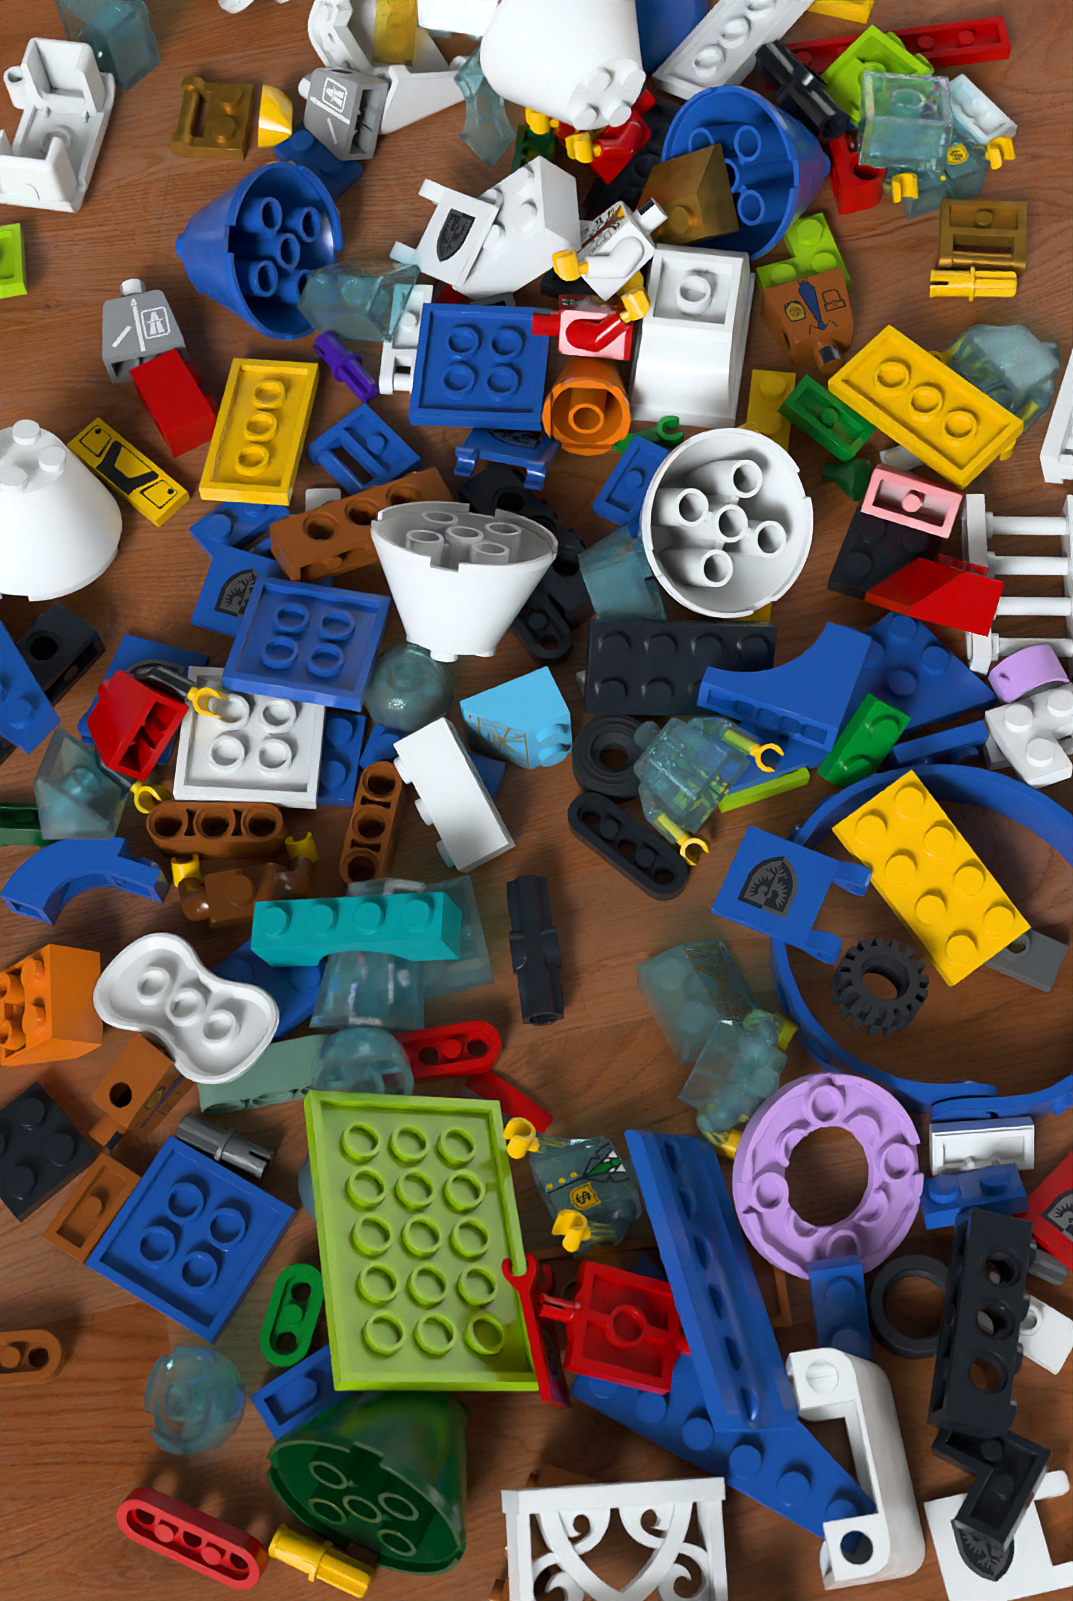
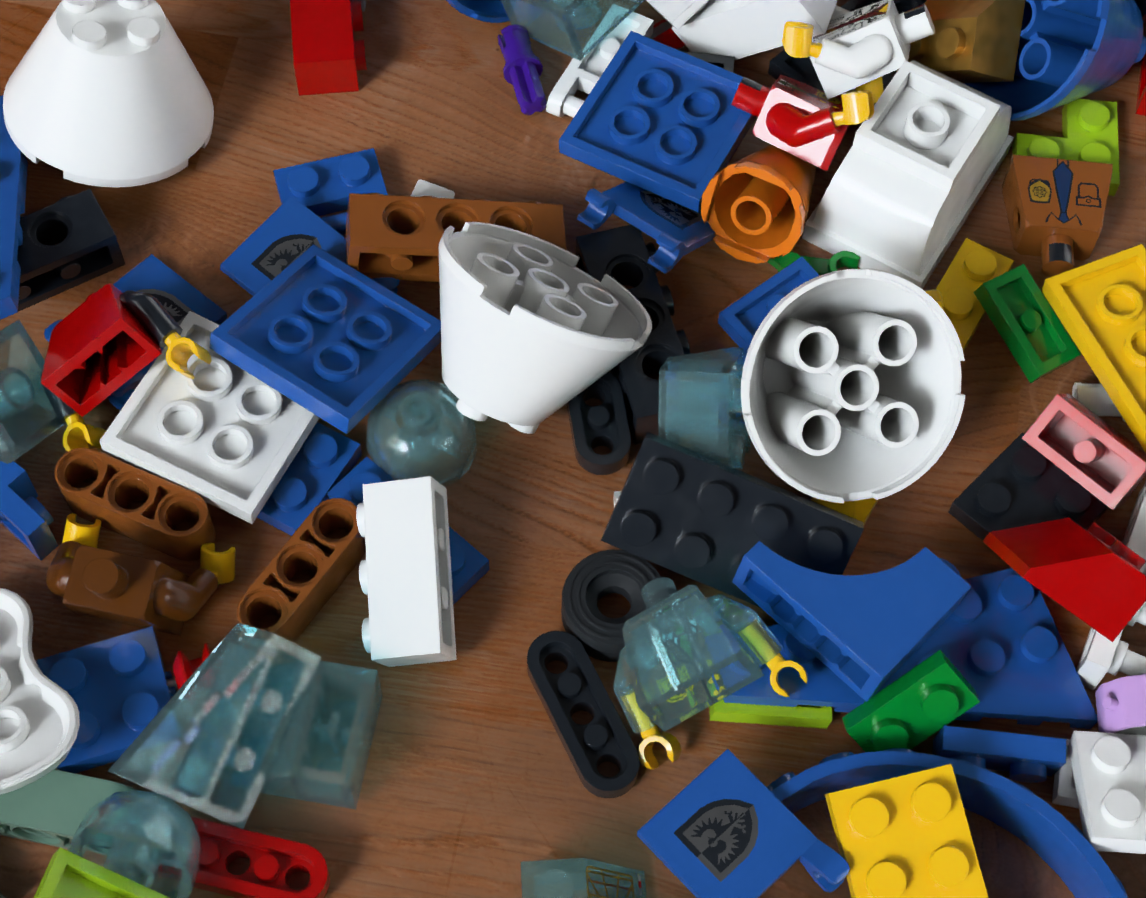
camera: 15 degrees right, 5 degrees down
yellow tile [67,417,190,528] -> none
yellow plate [199,358,320,506] -> none
teal arch [250,892,462,968] -> none
blue plate [306,403,422,496] -> none
medium azure slope [460,666,572,770] -> none
black piece [506,875,565,1026] -> none
dark green rock [822,459,872,501] -> none

